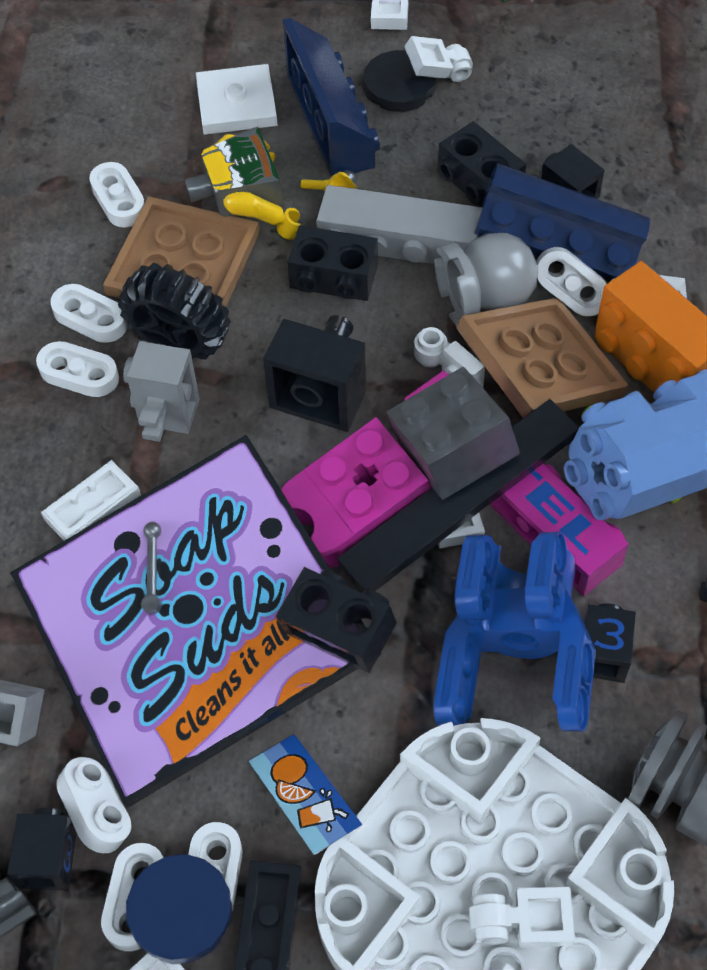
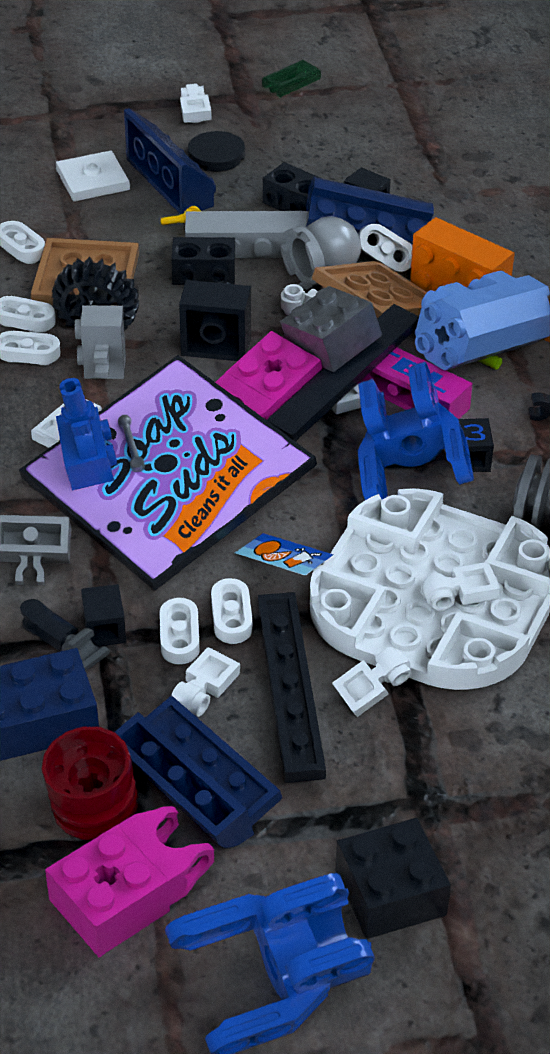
camera: 15 degrees left, 15 degrees down
white plate [57,757,131,853] -> none
dark blue tile [126,854,232,964] -> none
torso [184,127,302,240] -> none
black brick [275,567,397,673] -> none
white plate [404,36,473,82] -> none
none -> blue brick [56,378,118,491]

